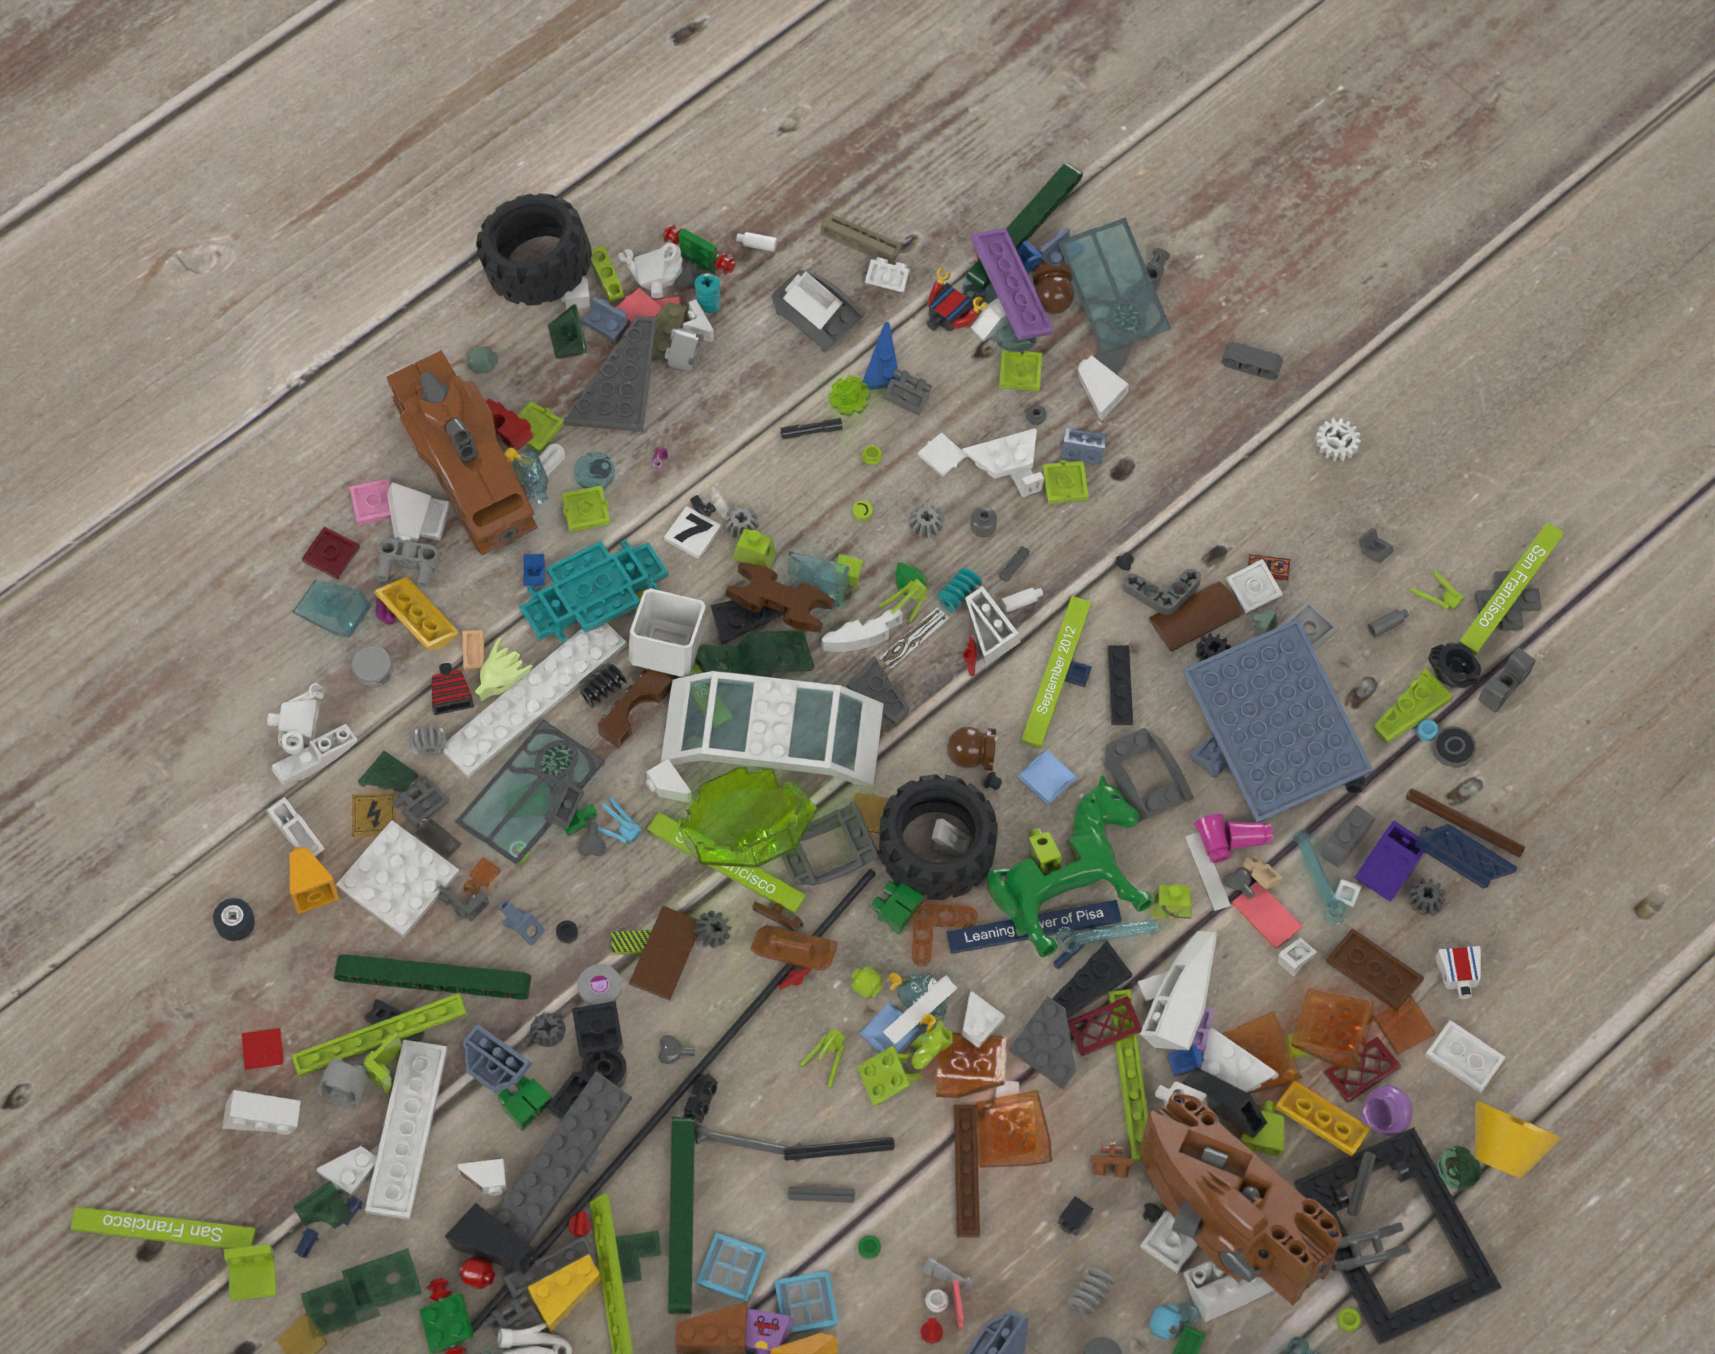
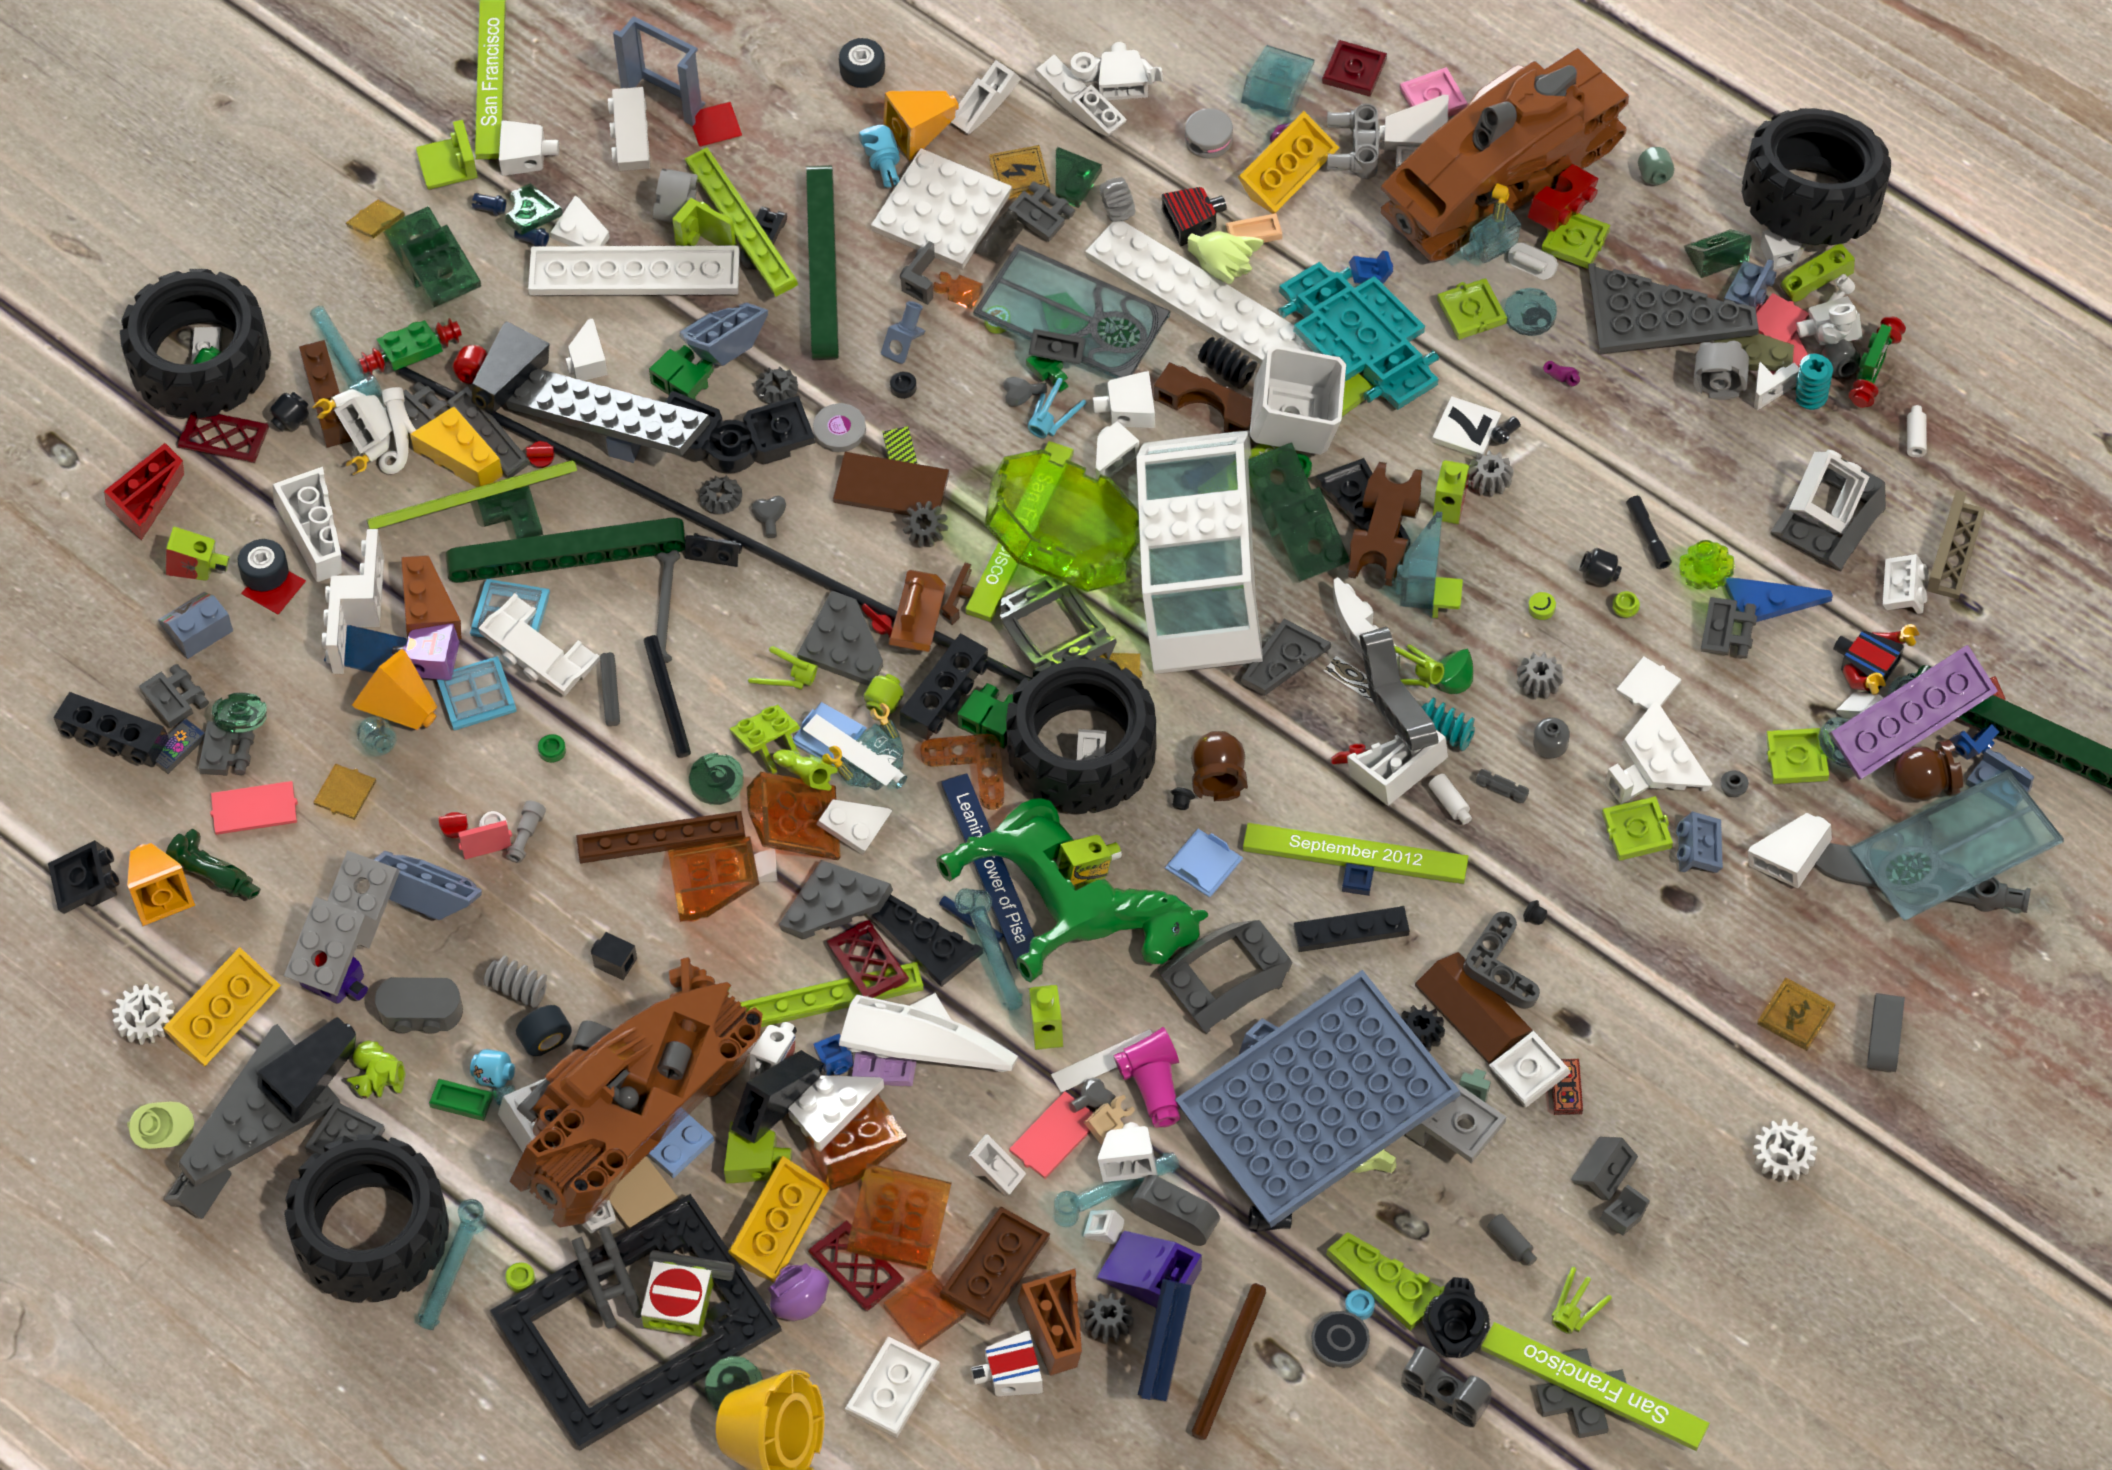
camera: 85 degrees right, 5 degrees down
none -> white bracket [479,593,600,696]
none -> white torso [499,121,559,176]
none -> black wheel [516,1005,572,1057]
none -> sand blue piece [613,16,706,126]
none -> piece [641,1262,713,1337]
none -> clear green tile [689,753,744,805]
none -> dark grey gear [700,475,742,514]
none -> dark grey plate [797,591,883,686]
none -> medium azure piece [859,125,900,188]
none -> black brick [900,633,989,741]
none -> dark orange wedge [1017,1268,1082,1376]
none -> white torso [1093,371,1155,428]
none -> white torso [1098,1122,1158,1182]
none -> dark grey beam [1359,626,1439,752]
none -> dark grey panel [1571,1137,1639,1200]
none -> black head [1579,548,1622,587]
none -> clear yellow tile [1757,977,1836,1051]

